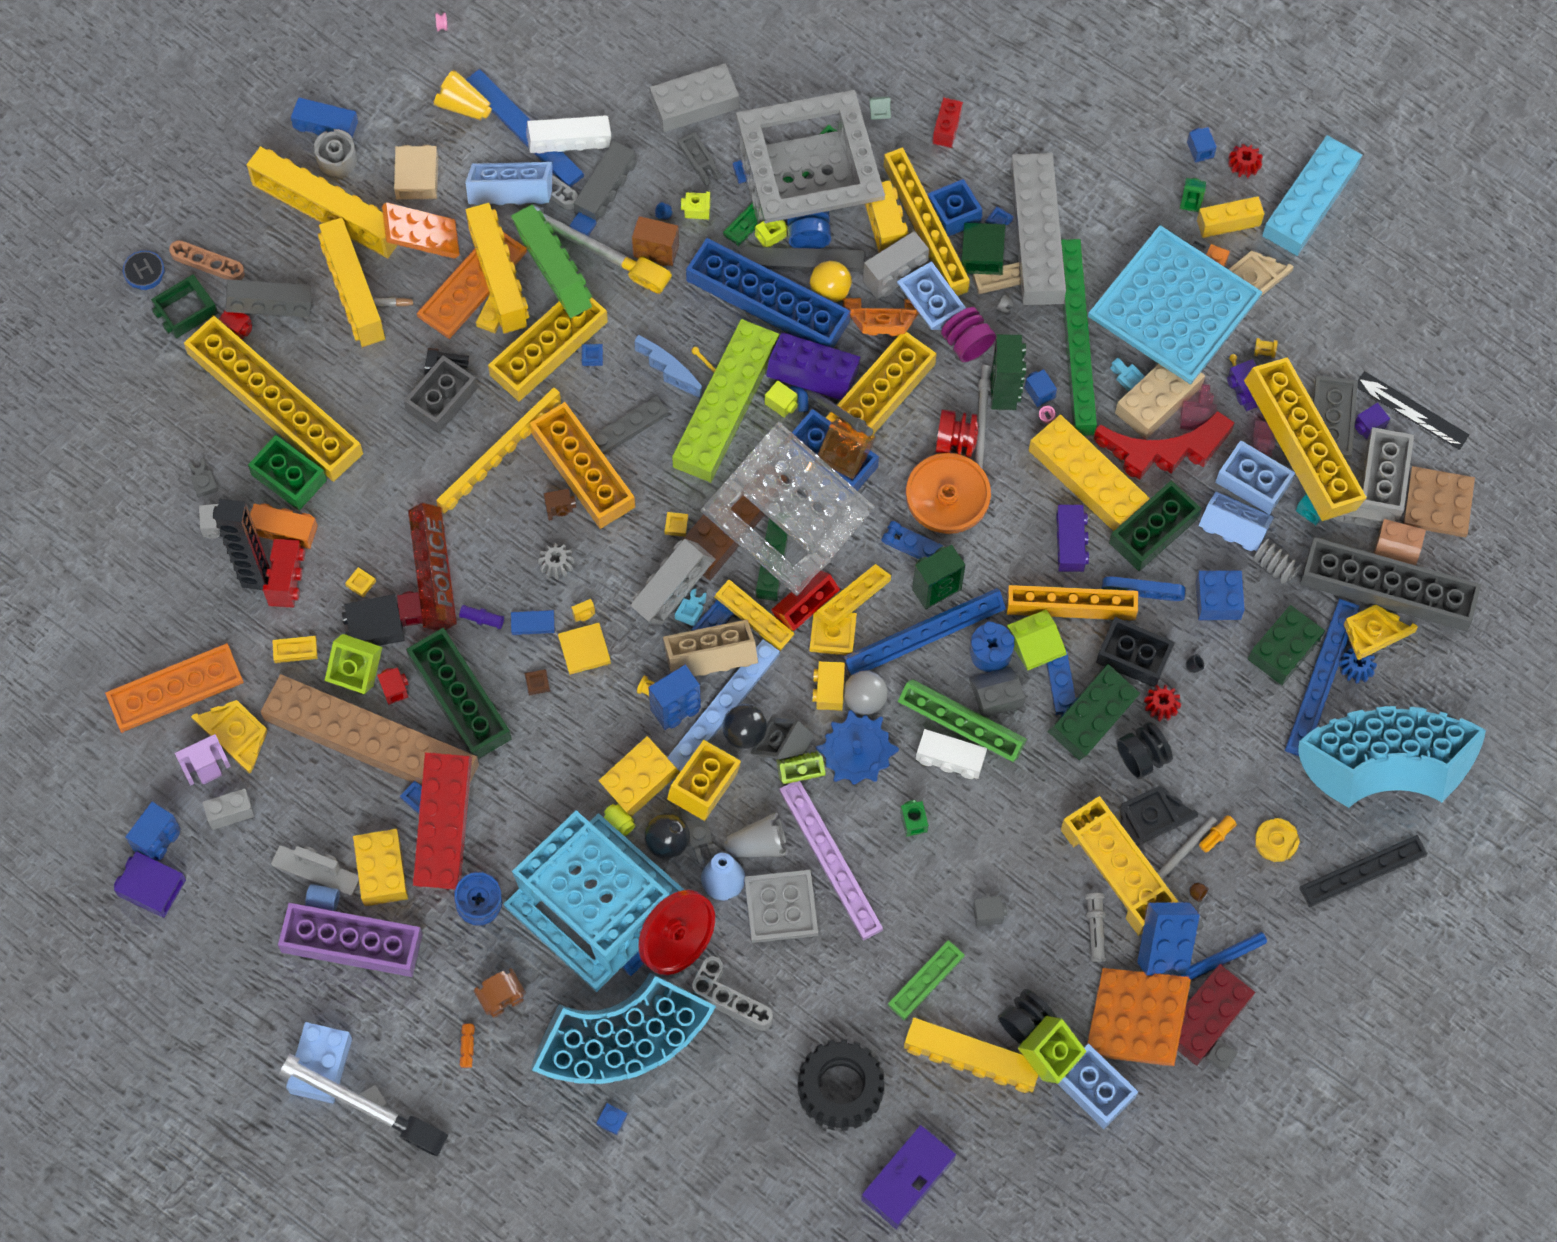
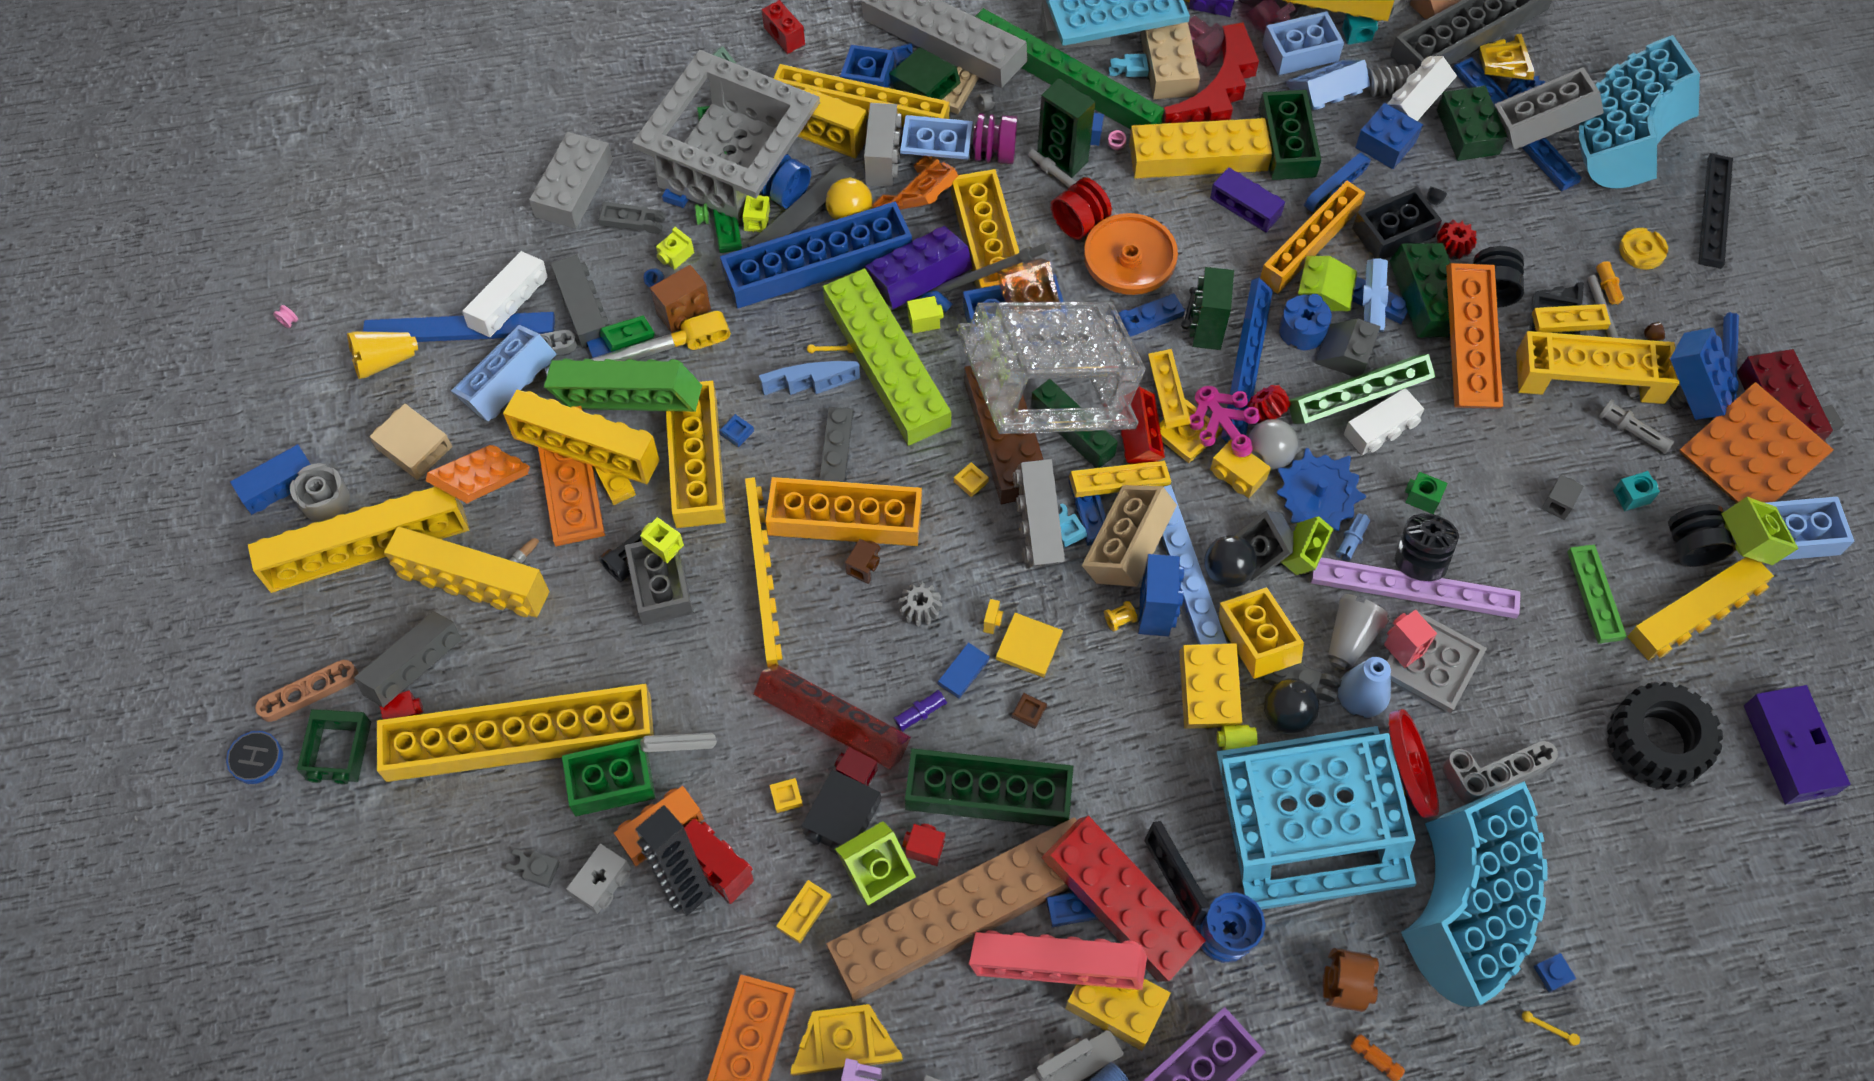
camera: 50 degrees left, 5 degrees down
none -> green plate [600,315,655,352]
none -> neon yellow brick [640,517,684,563]
none -> light grey axle [640,733,717,752]
none -> bright green bush [695,203,709,225]
none -> coral brick [969,930,1147,990]
none -> black tile [1144,821,1210,926]
none -> dark pink plant [1189,386,1260,457]
none -> red gear [1247,385,1291,423]
none -> medium blue axle [1335,513,1370,561]
none -> light blue piece [1363,259,1388,332]
none -> coral brick [1384,610,1437,668]
none -> white brick [1387,56,1457,121]
none -> black wheel [1394,513,1459,582]
none -> orange plate [1446,263,1503,409]
none -> light grey brick [1495,67,1604,150]
none -> yellow hinge [1522,1011,1580,1046]
none -> yellow plate [1532,304,1611,333]
none -> teal brick [1613,471,1660,512]

